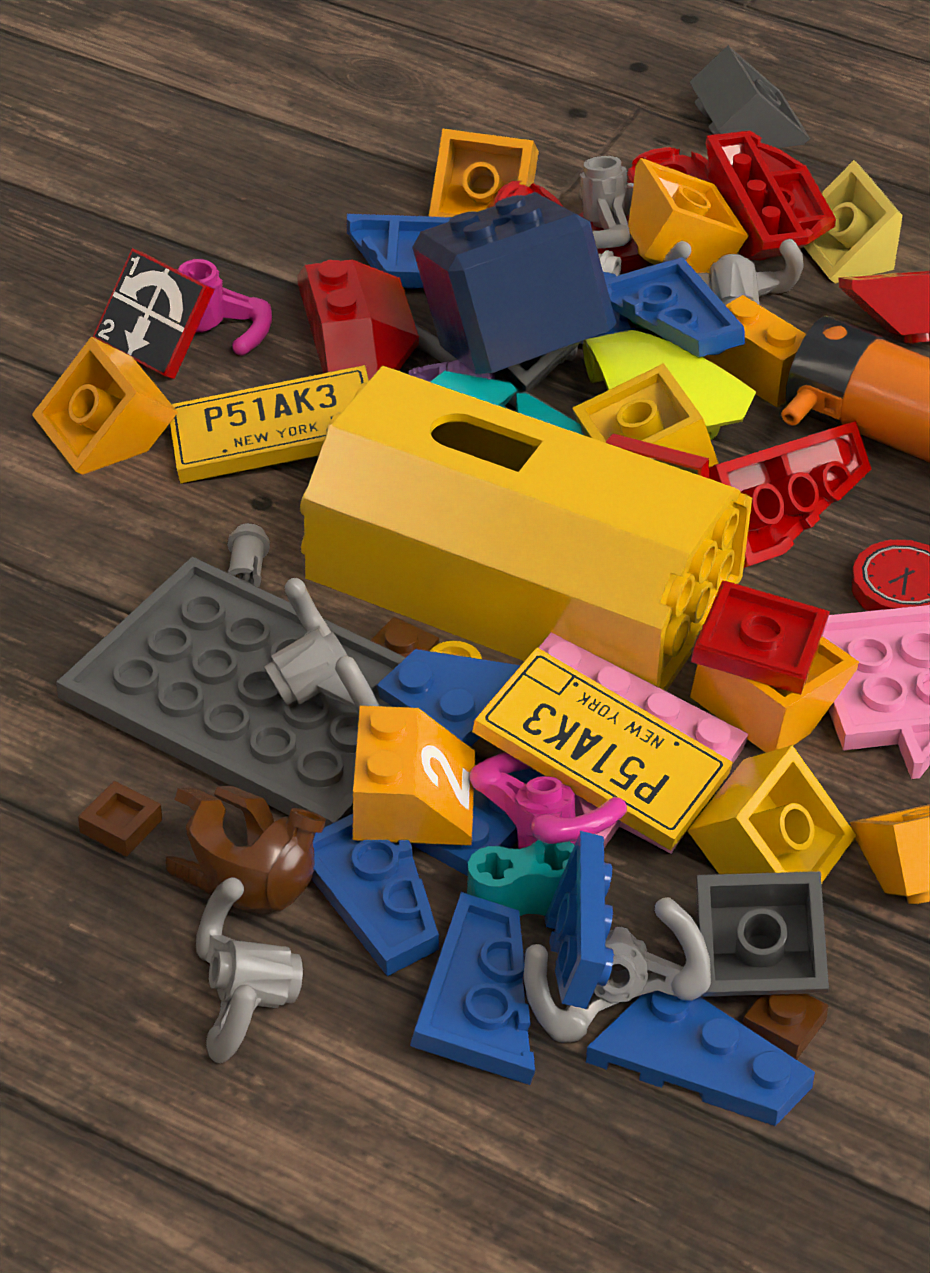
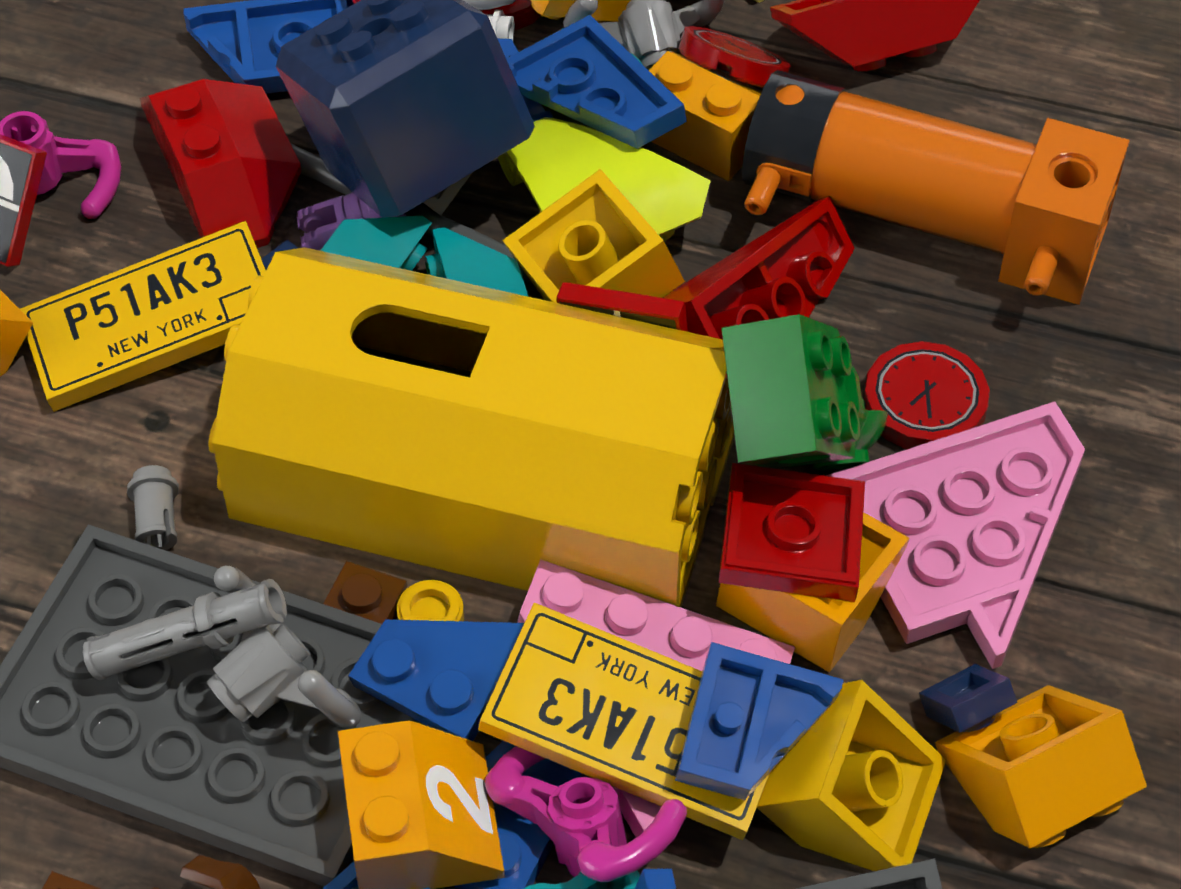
camera: 10 degrees left, 10 degrees up
none -> light grey pin [83,579,287,680]
none -> blue wing [675,642,844,800]
none -> red tile [678,26,790,87]
none -> green brick [722,314,888,471]
none -> dark blue plate [919,664,1018,733]

